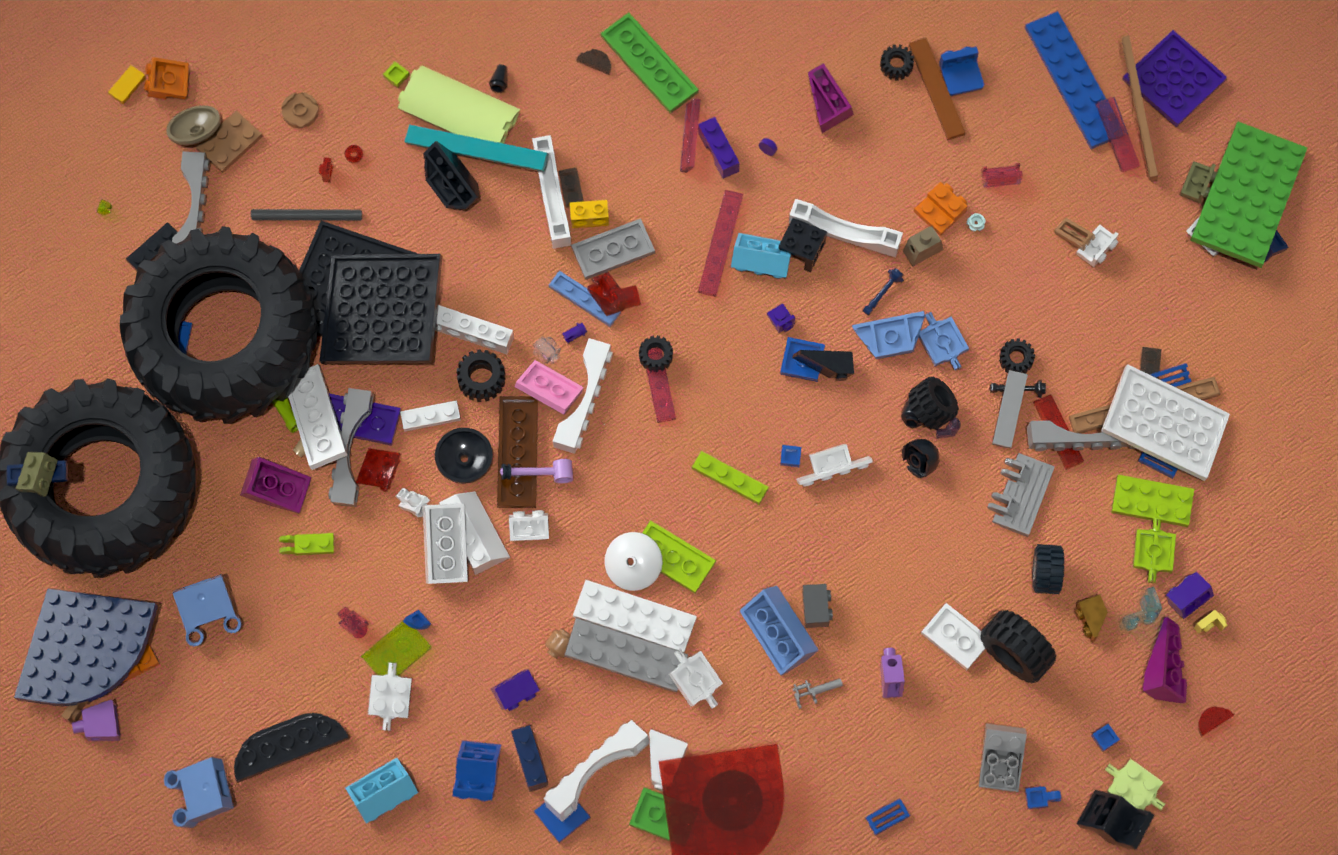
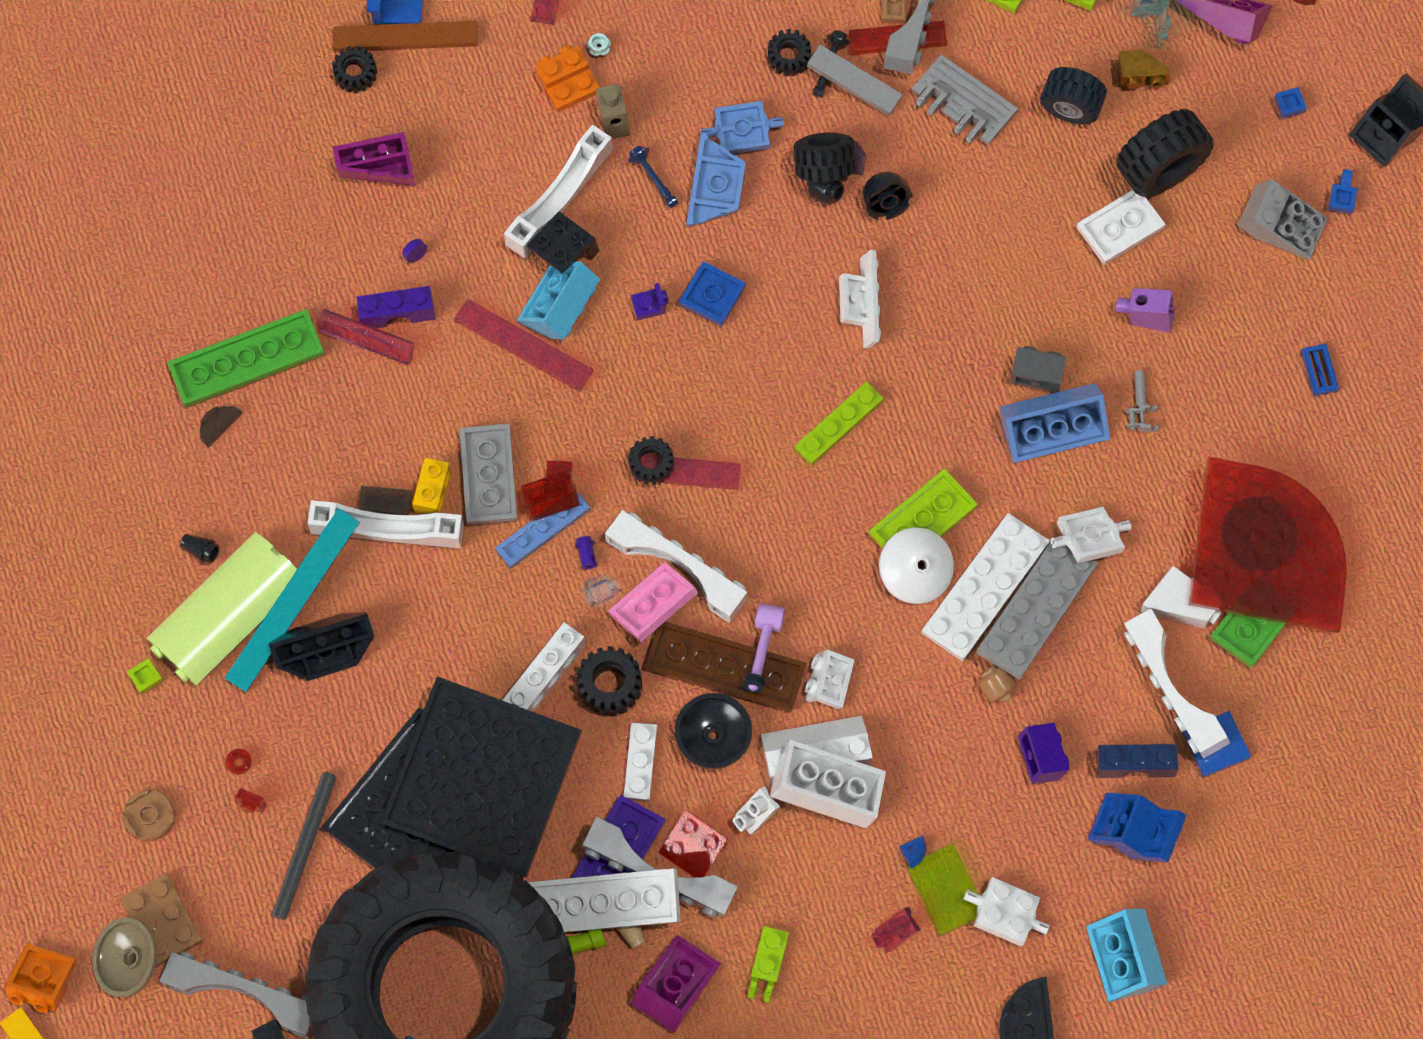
camera: 70 degrees left, 0 degrees up
blue plate [780,445,802,467] -> none
black slope [793,350,854,381] -> none
yellowish green plate [1105,759,1165,811] -> none

